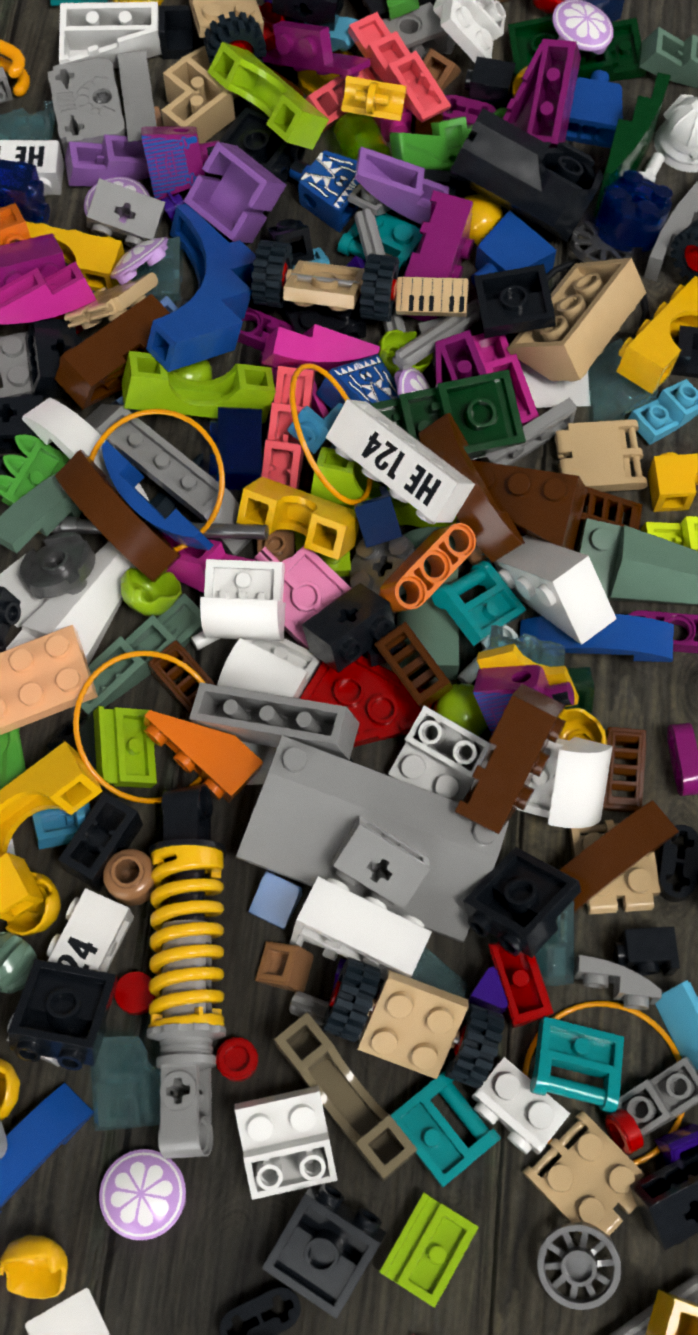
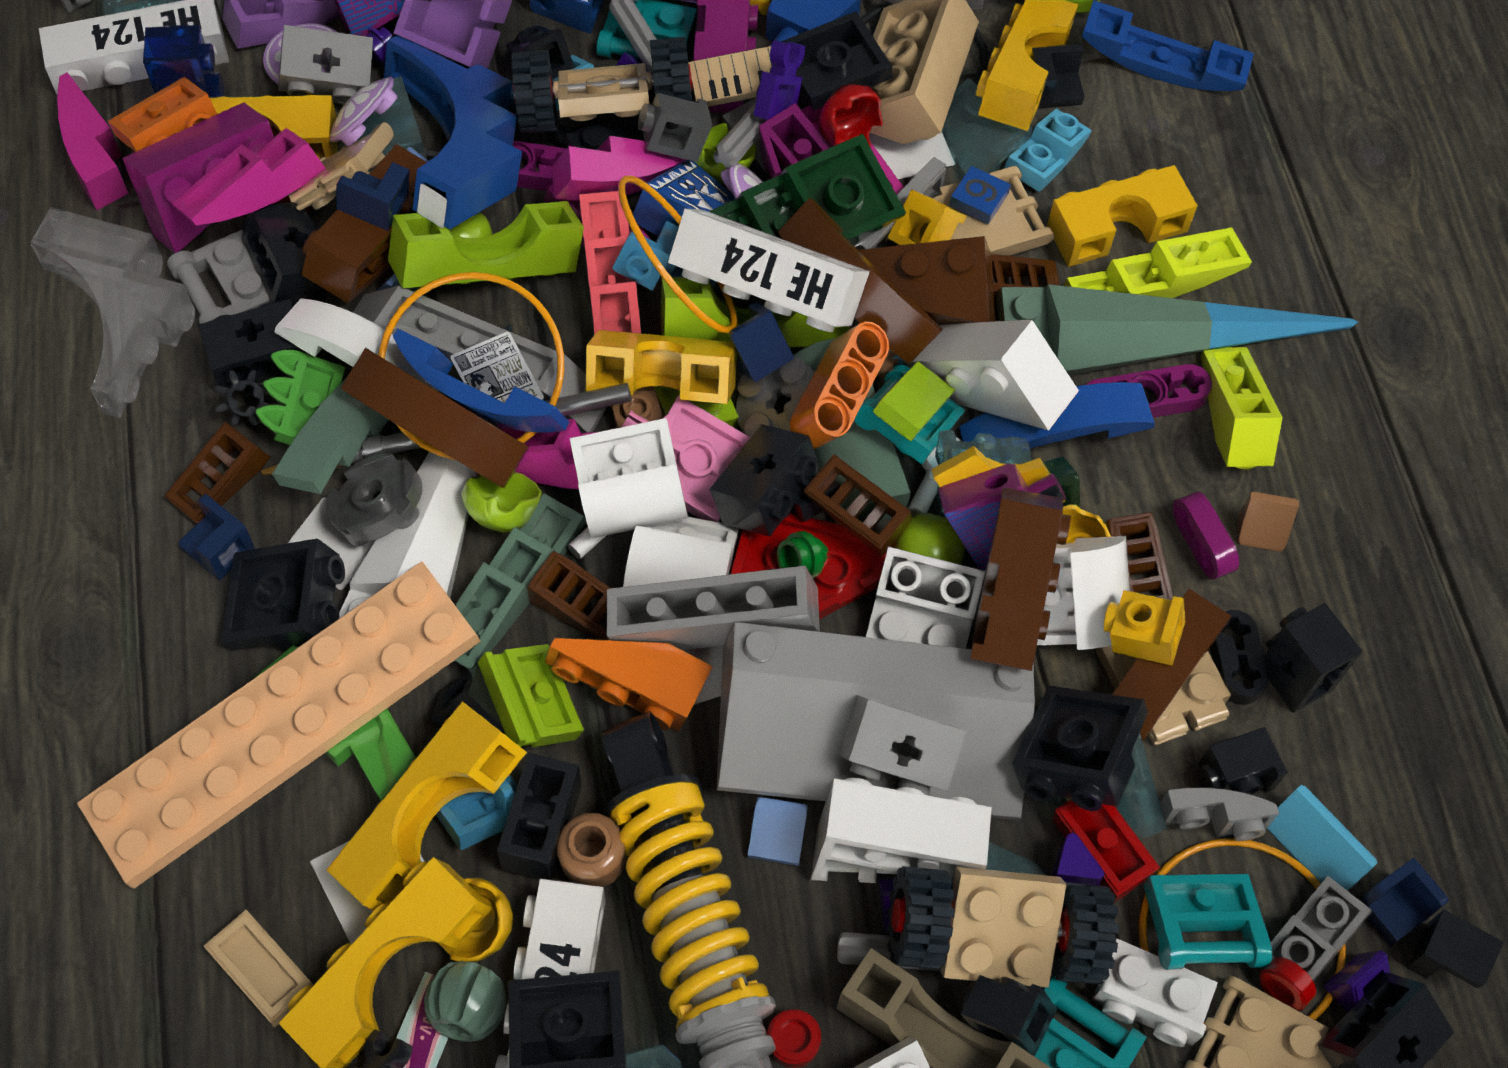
camera: 20 degrees left, 5 degrees down
light orange piece [73,651,206,804] -> none
red tile [114,971,157,1015] -> none
clear blue brick [209,407,262,490] -> none
medium nougat slope [255,941,314,993] -> none
none -> dark blue panel [336,162,410,231]
none -> white sticker [417,184,447,228]
none -> sticker [450,331,544,403]
none -> dark grey brick [638,93,713,162]
none -> dark purple plate [753,40,805,120]
none -> green plate [777,531,828,578]
none -> red hair [818,84,883,147]
none -> lime tile [873,361,955,441]
none -> yellow brick [887,189,967,245]
none -> blue tile [949,165,1011,225]
none -> black brick [960,975,1057,1057]
none -> yellow brick [1104,590,1186,666]

